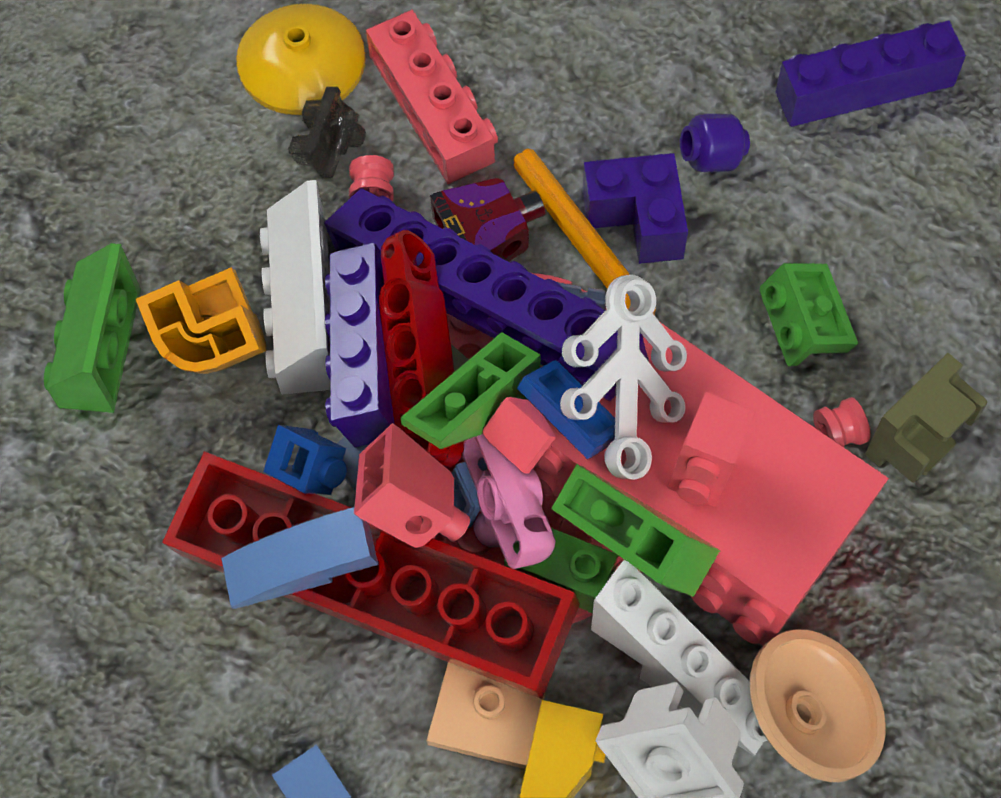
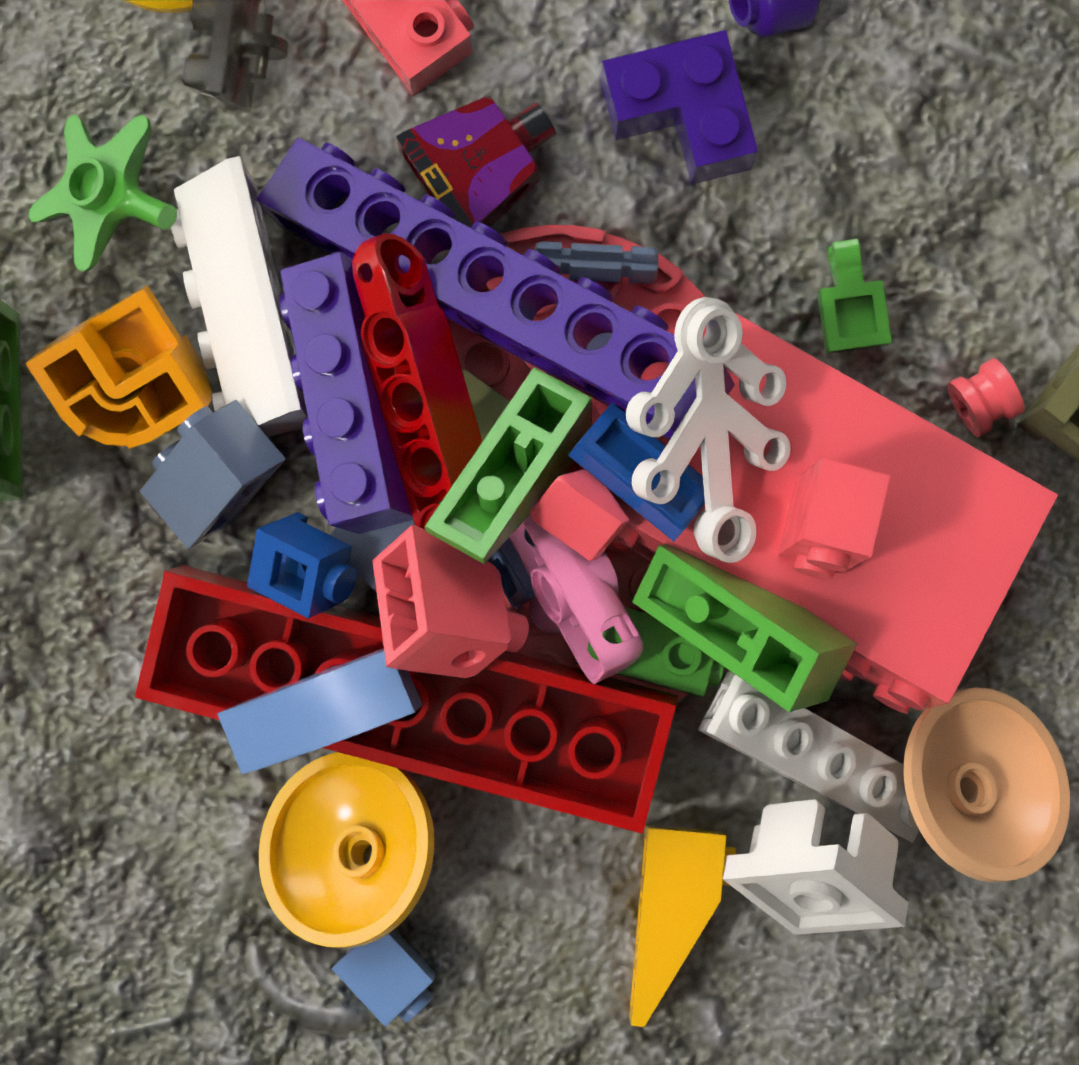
camera: 10 degrees left, 20 degrees up
coral wheel [349,155,394,202] -> none
light nougat plate [427,662,548,769] -> none
light orange axle [514,148,656,315] -> none
bright green bracket [759,263,859,366] -> none
none -> bright green animal [28,115,177,272]
none -> sand blue brick [140,400,286,550]
none -> yellow dish [259,752,434,948]
none -> bright green plate [817,239,892,354]

